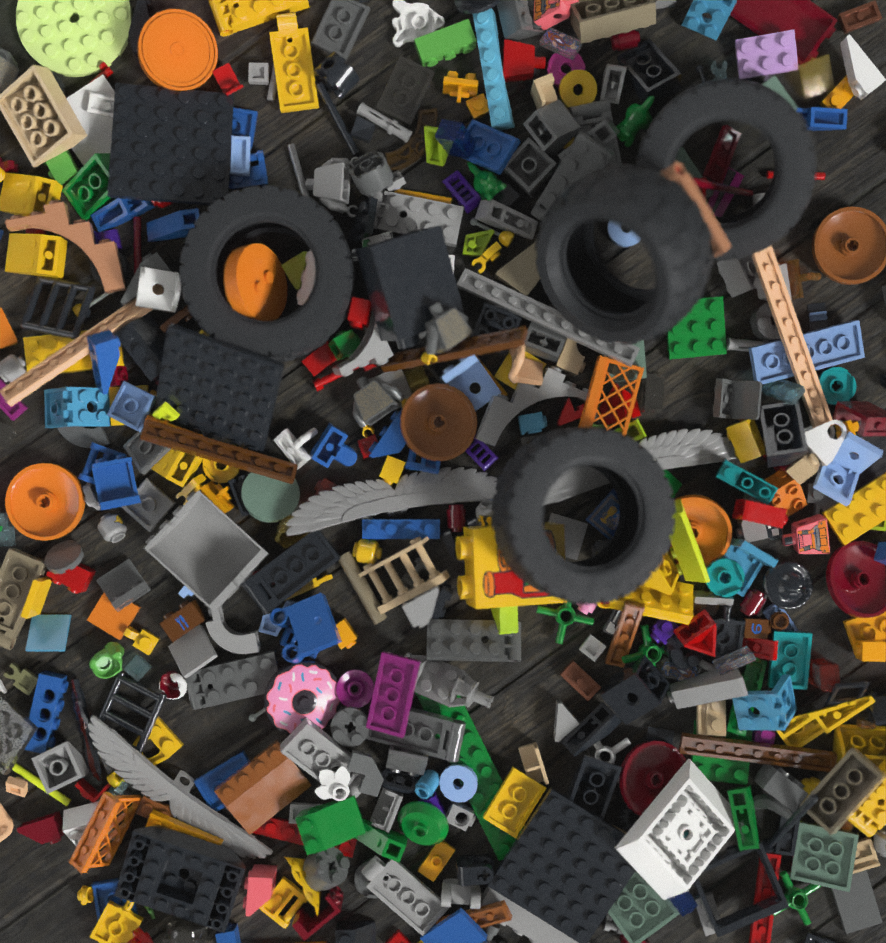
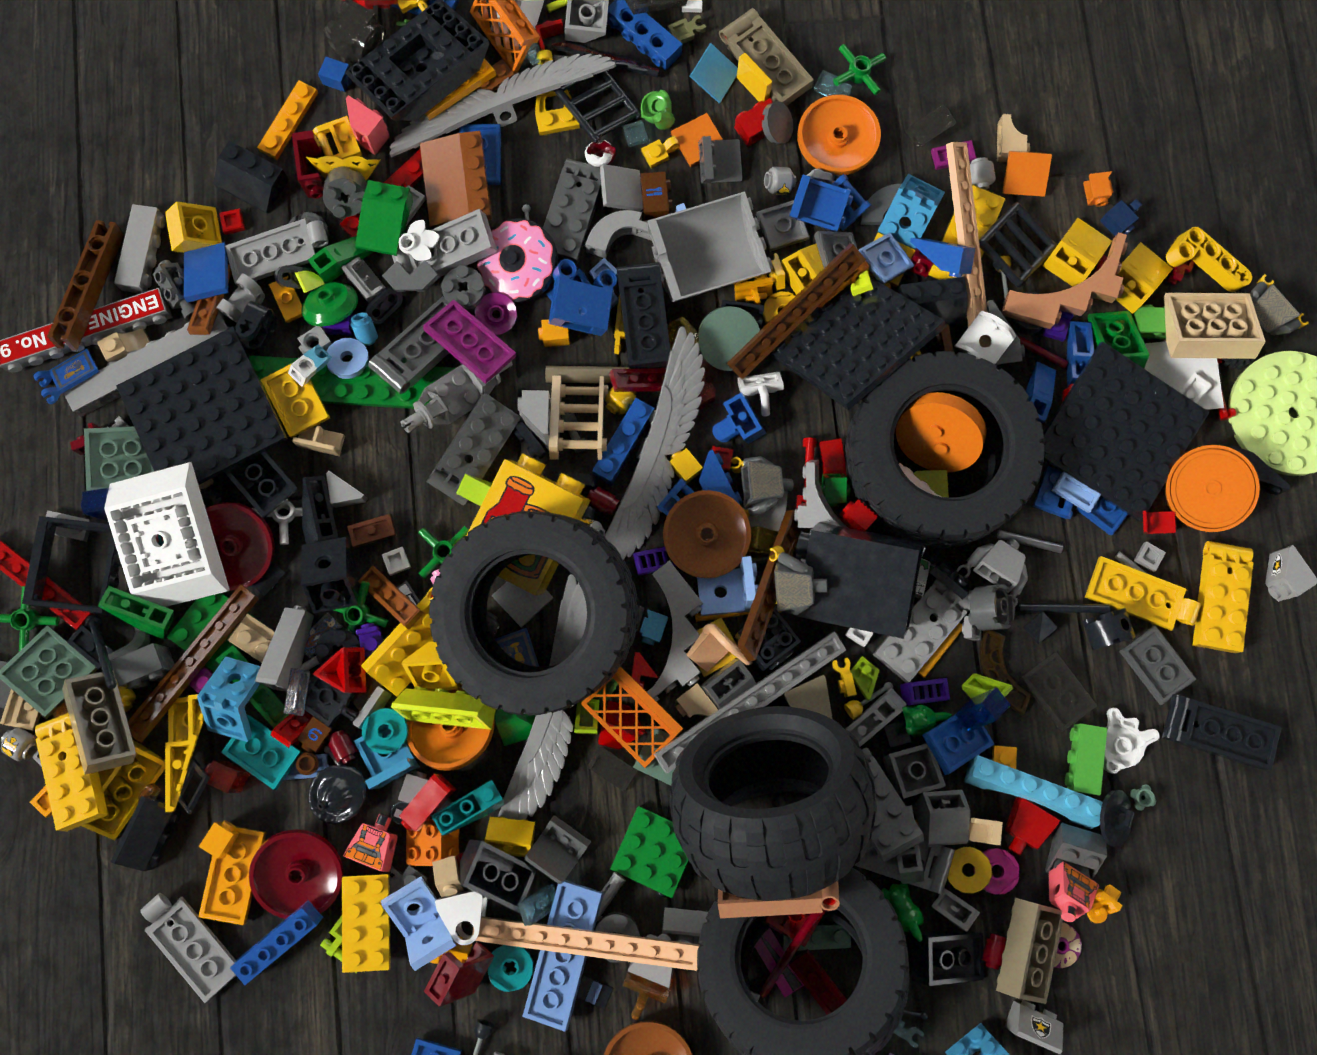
camera: 115 degrees right, 10 degrees down
light grey pin [357,102,412,142] -> none
flat silver slope [386,745,428,777] -> none
light orange hips [443,71,479,103] -> none
tile [540,27,583,60] -> none
none -> black plate [275,265,318,289]
none -> leg [288,344,332,387]
none -> neon yellow tile [295,271,325,293]
none -> dark red plate [609,368,667,392]

